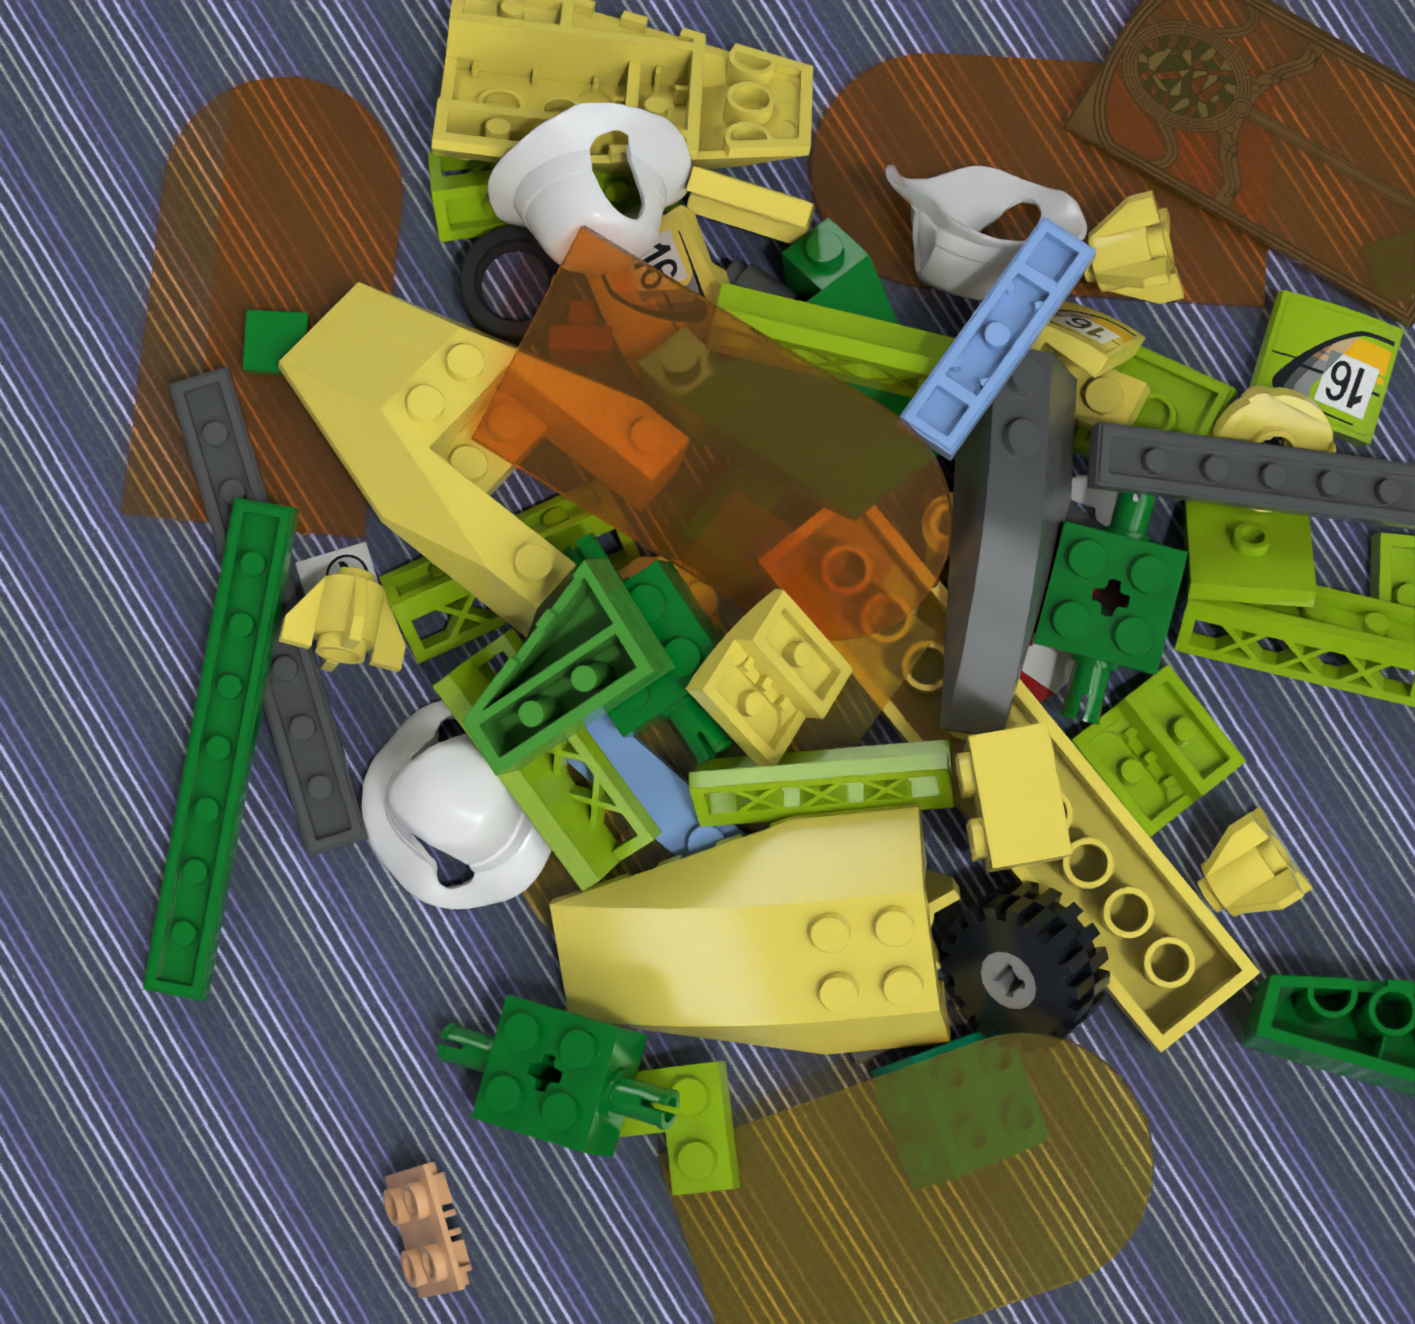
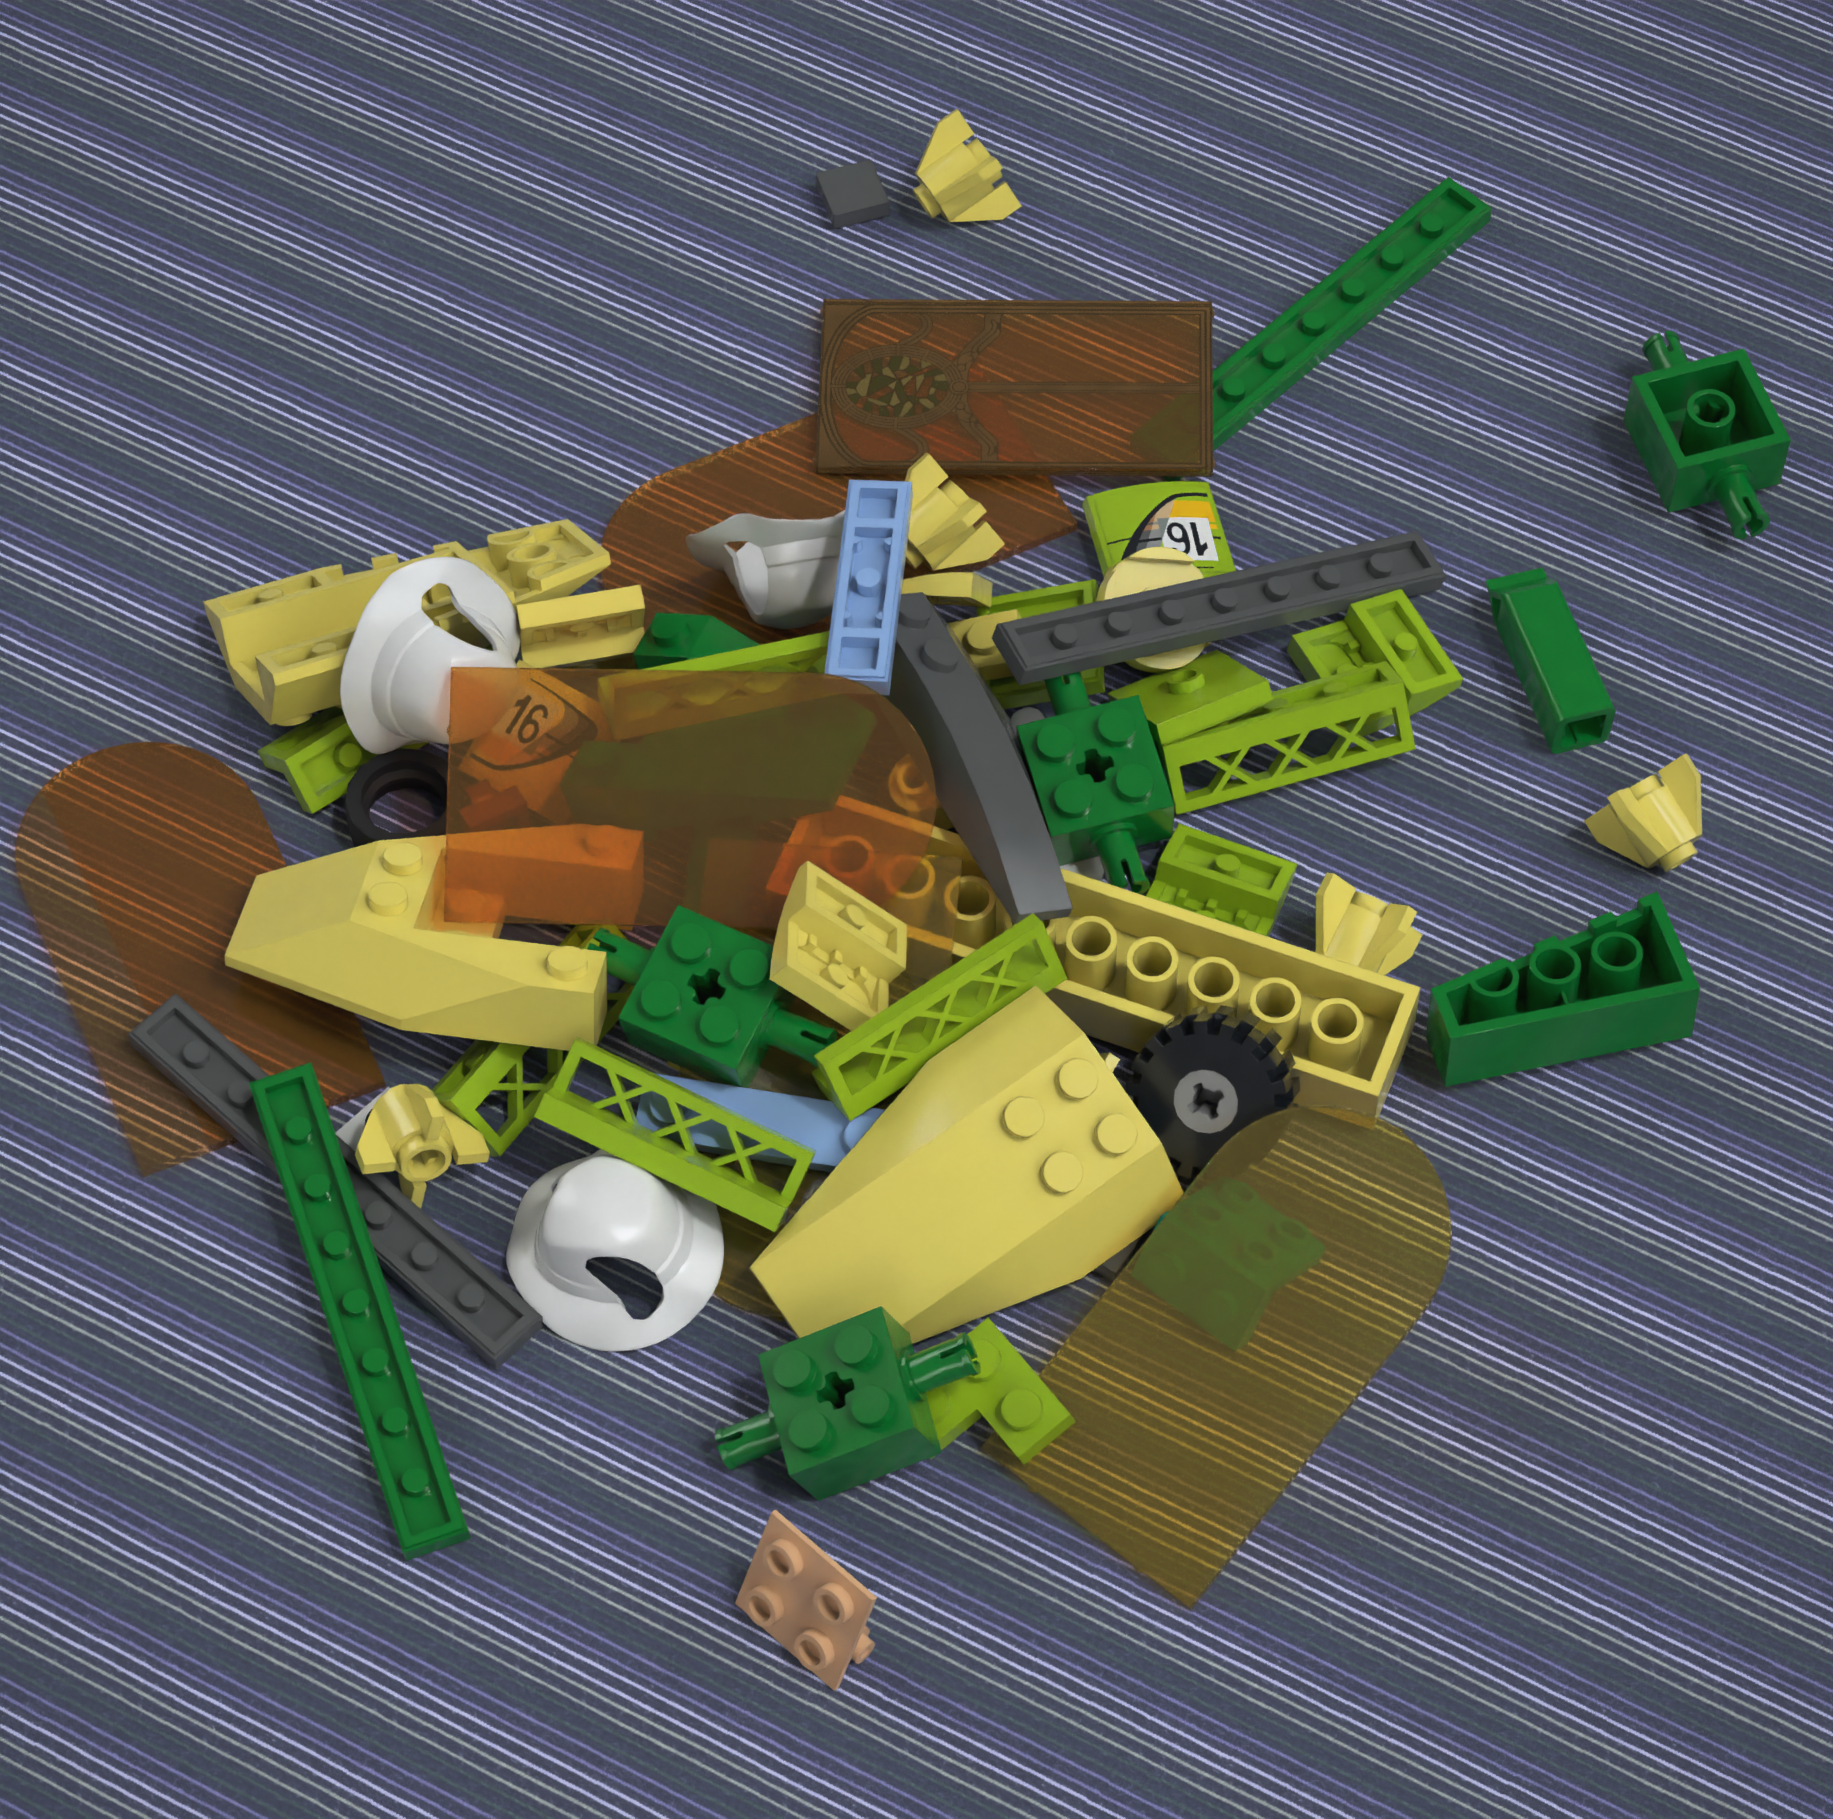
camera: 30 degrees left, 25 degrees down
green tile [243,310,310,376] -> none
bright green wedge [462,558,675,776] -> none
light yellow brick [954,722,1073,873] -> none

